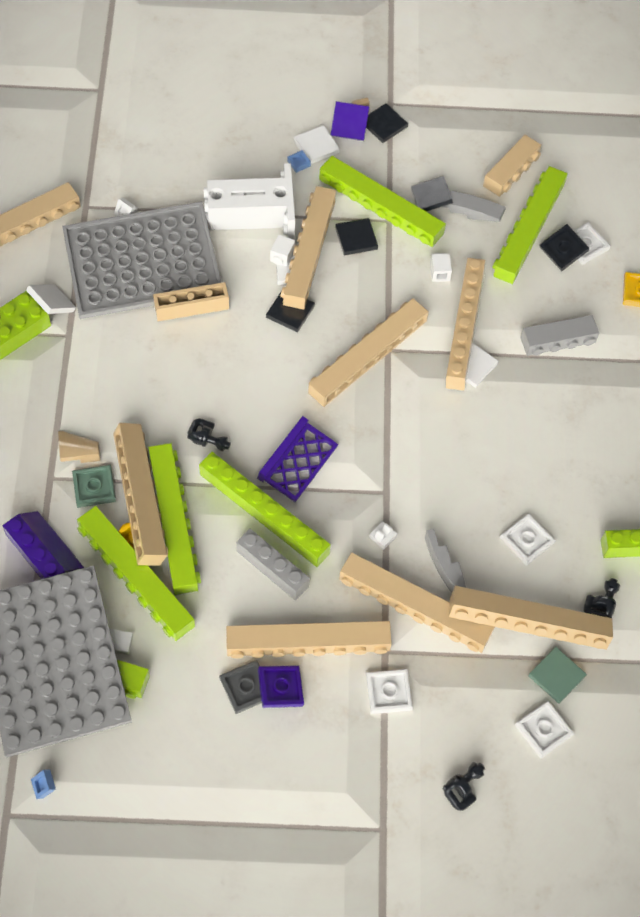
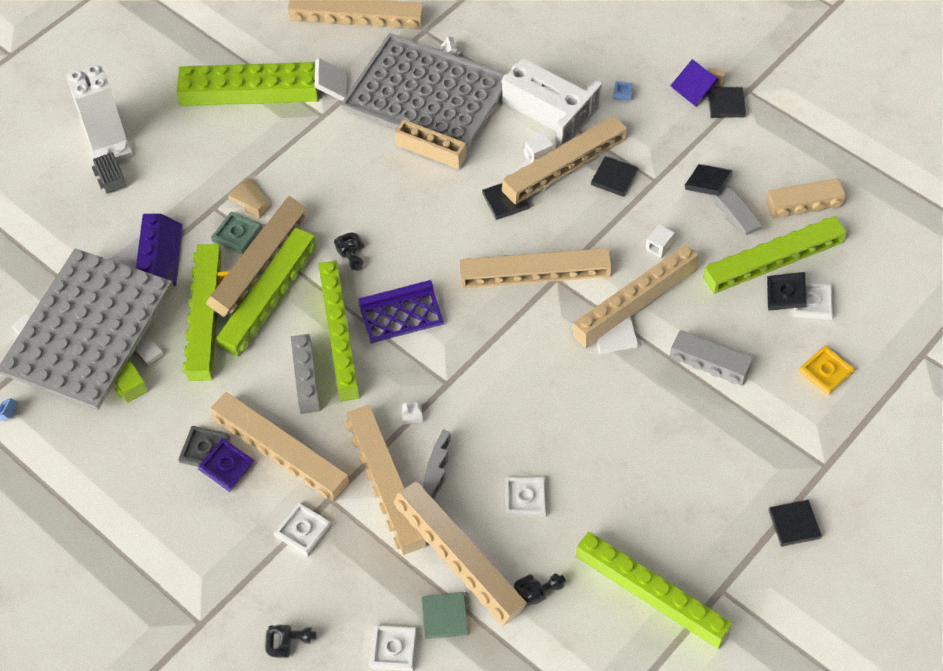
camera: 45 degrees right, 5 degrees down
white tile [294,125,340,164] -> none
lime brick [319,156,446,247] -> none

